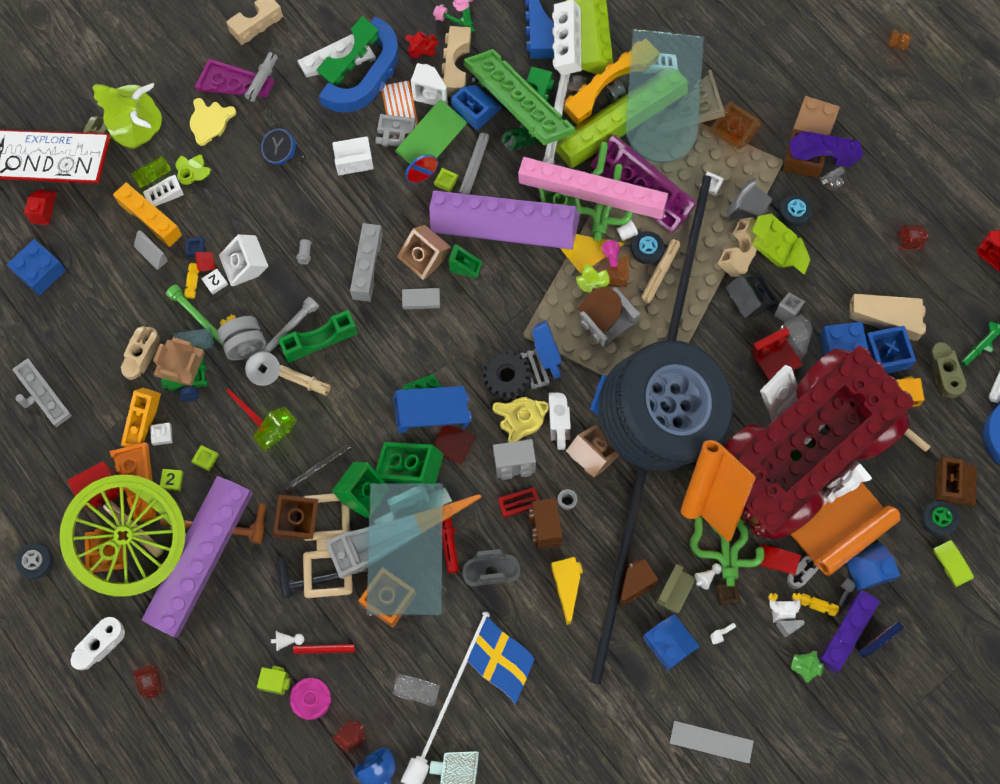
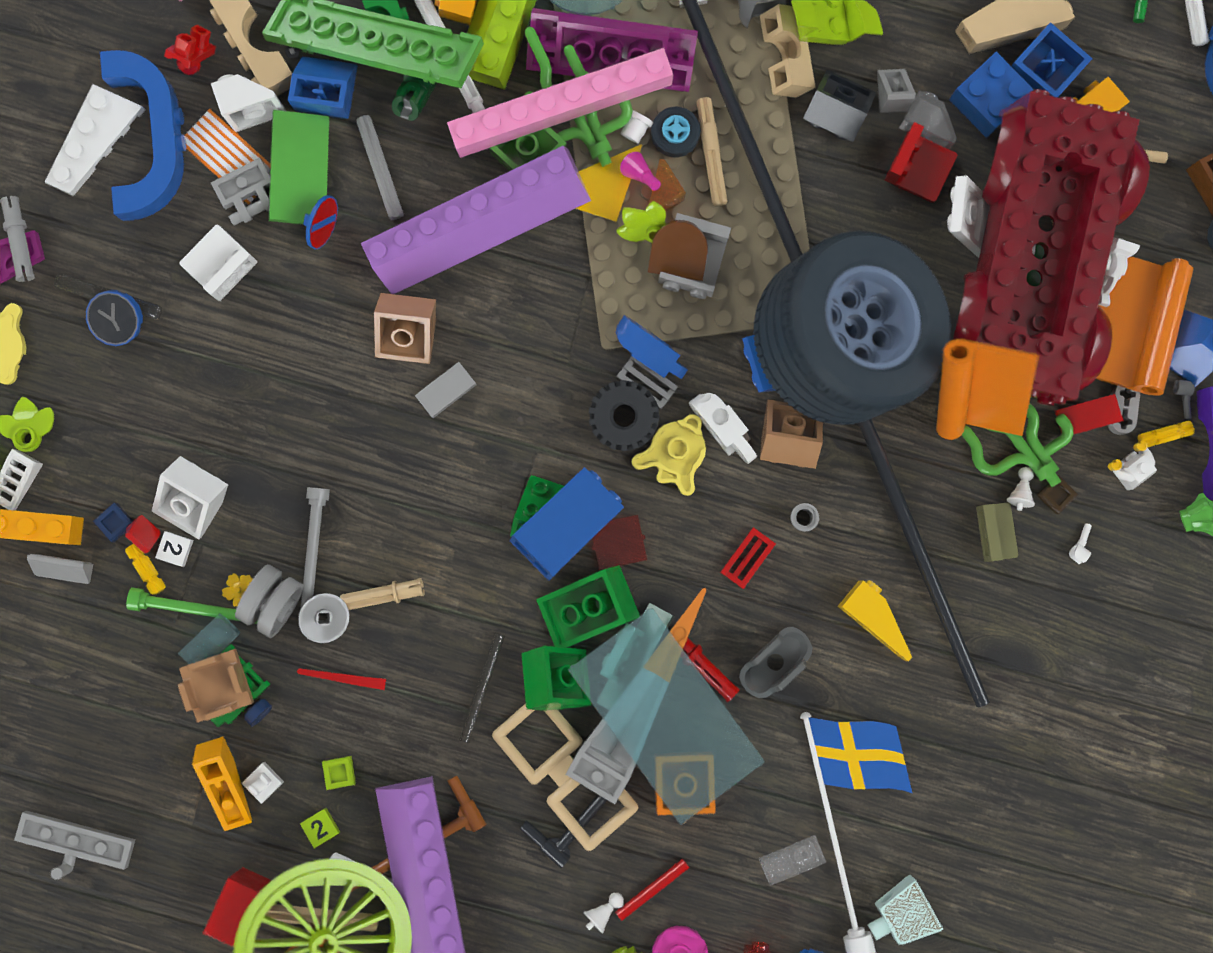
camera: 40 degrees left, 15 degrees up
orange wing [109,442,156,523] -> none
tan piece [121,326,161,380] -> none
clear neon green slope [253,407,297,451] -> none
reddish brown slope [273,495,318,540] -> none
green arch [278,310,358,363] -> none
light grey pin [296,239,312,264] -> none
green arch [316,16,379,86] -> none
light grey arch [350,223,383,302] -> none
lime tile [434,168,458,192] -> none
green slope [449,244,482,278] -> none
light grey brick [493,439,536,480] -> none
reddish brown brick [528,498,562,549] -> none
reddish brown slope [619,559,658,608] -> none
blue slope [642,614,700,671] -> none
light grey sticker [670,721,754,764] -> none
light grey slope [776,620,805,637] -> none
olive piece [930,342,966,398] -> none

